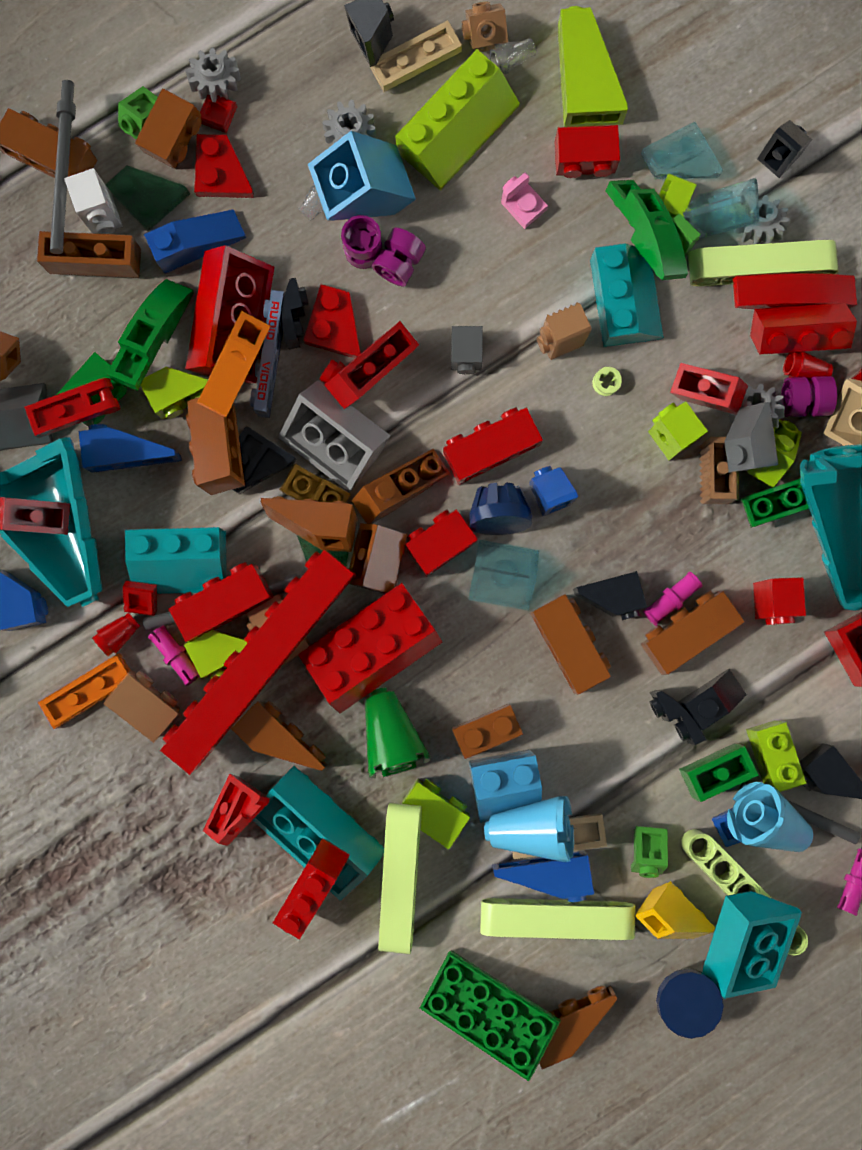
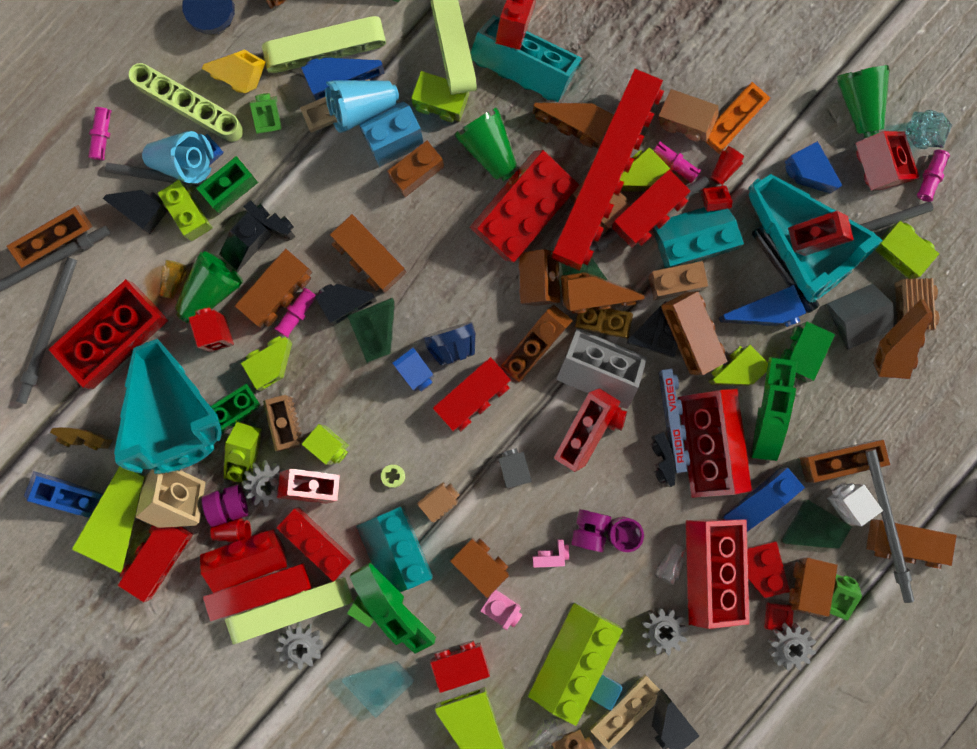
camera: 165 degrees right, 0 degrees up
red plate [24,378,121,438] -> none
orange slope [197,311,270,418] -> none
red wing [203,774,270,846] -> none
red wing [303,284,361,358] -> none
dark azure slope [308,131,416,221] -> none
red brick [405,509,478,577] -> none
clear light blue slope [468,539,539,611] -> none
lime brick [659,173,697,219] -> none
clear light blue slope [683,178,759,239] -> none
teal slope [702,891,802,999] -> none
dark grey slope [724,402,778,473] -> none
black slope [757,120,812,178] -> none
none -> clear yellow cone [159,260,187,299]
none -> green cone [175,251,243,323]
none -> lime slope [241,336,292,391]
none -> red brick [277,507,355,582]
none -> clear green wing [348,297,395,364]
none -> dark orange brick [450,537,509,598]
none -> bright pink bracket [532,539,569,568]
none -> slope [590,675,623,711]
none -> medium nougat brick [648,261,708,300]
none -> red slope [686,519,750,629]
none -> black axle [752,225,819,313]

